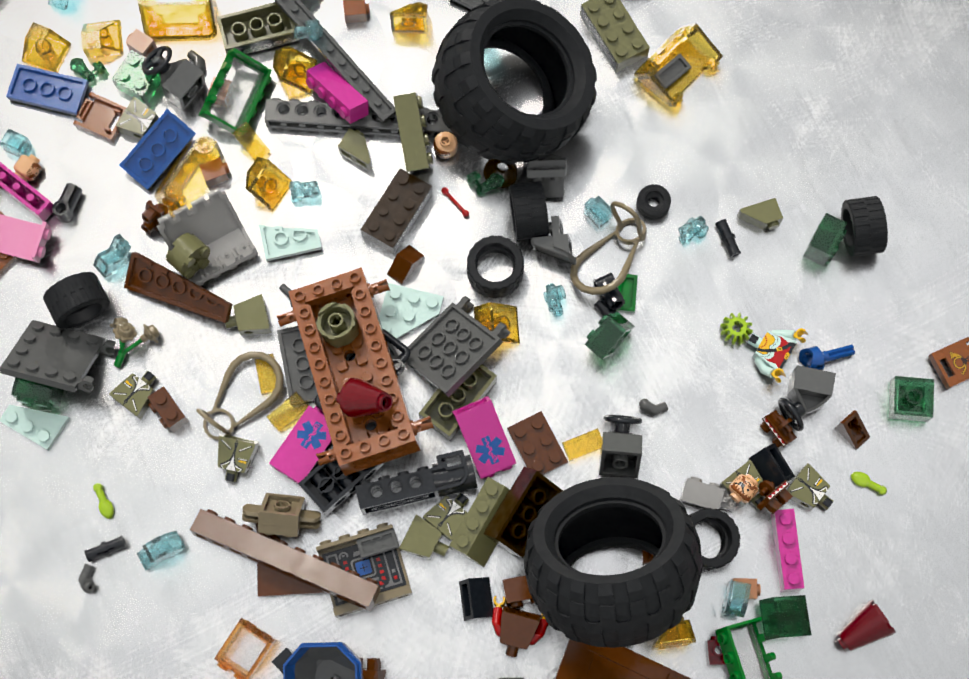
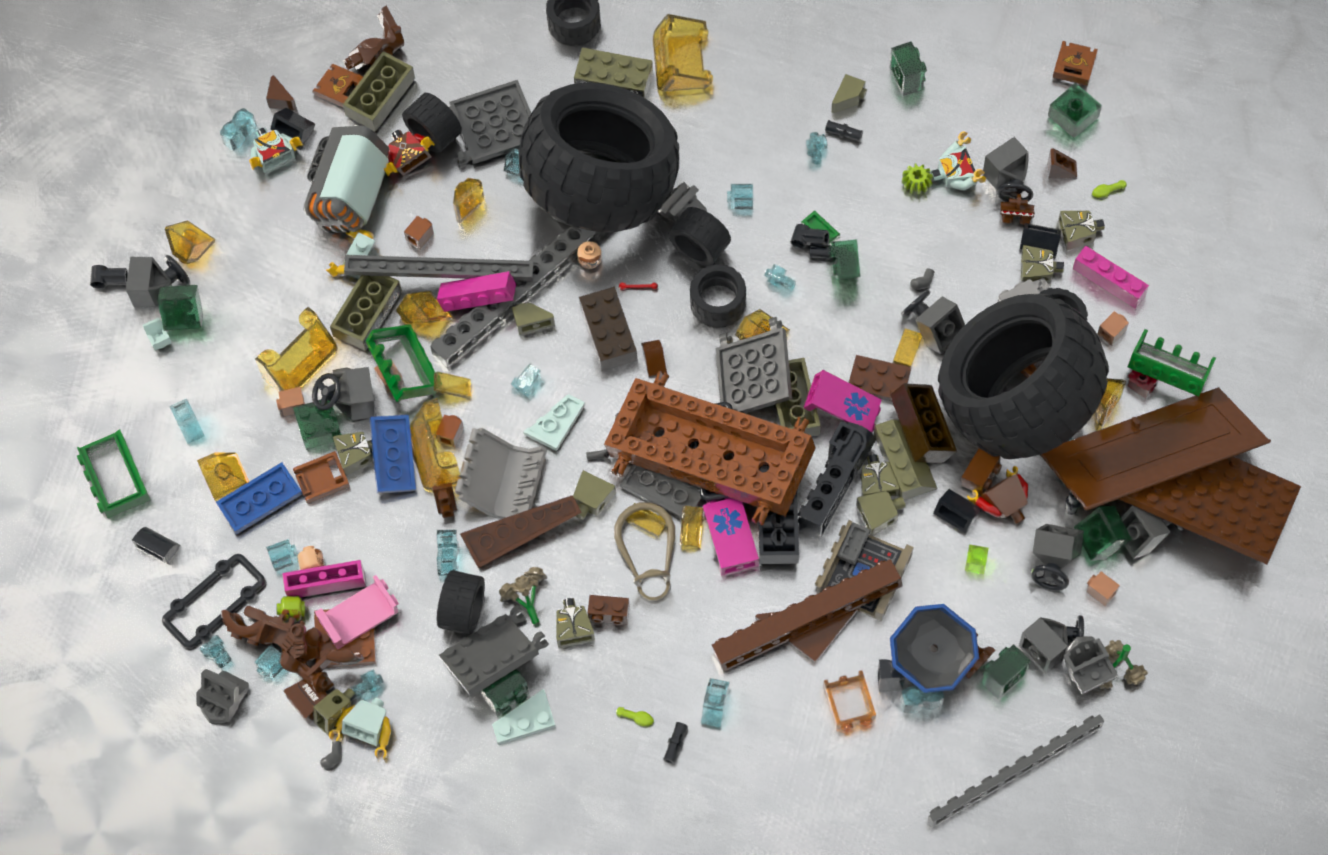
camera: 45 degrees left, 10 degrees down
black piece [52,183,83,223] -> none
clear green piece [69,57,107,82] -> none
dark grey arm [78,563,95,593] -> none
clear yellow slope [81,19,124,59] -> none
olive brick [166,233,210,279] -> none
olive torso [218,434,259,482] -> none
dark tan brick [242,493,321,537] -> none
clear yellow slope [245,157,293,212] -> none
clear light blue plate [294,20,323,41] -> none
olive brick [316,302,359,348] -> none
dark red cone [336,378,393,418] -> none
light aqua plate [379,283,444,341] -> none
olive brick [393,92,434,172] -> none
clear green piece [467,171,504,195] -> none
dark brown piece [483,159,518,188] -> none
dark grey piece [531,216,576,265] -> none
dark tan animal [570,201,647,295] -> none
black tyre [636,184,671,220] -> none
dark grey tile [652,54,692,91] -> none
clear light blue brick [722,580,751,618] -> none
light nougat head [729,474,758,503] -> none
reddish brown hips [756,480,793,515] -> none
clear green brick [759,595,812,641] -> none
blue piece [799,345,855,370] -> none
dark red cone [838,599,896,651] -> none
black tyre [841,196,888,257] -> none
none -> clear neon green brick [964,544,989,574]

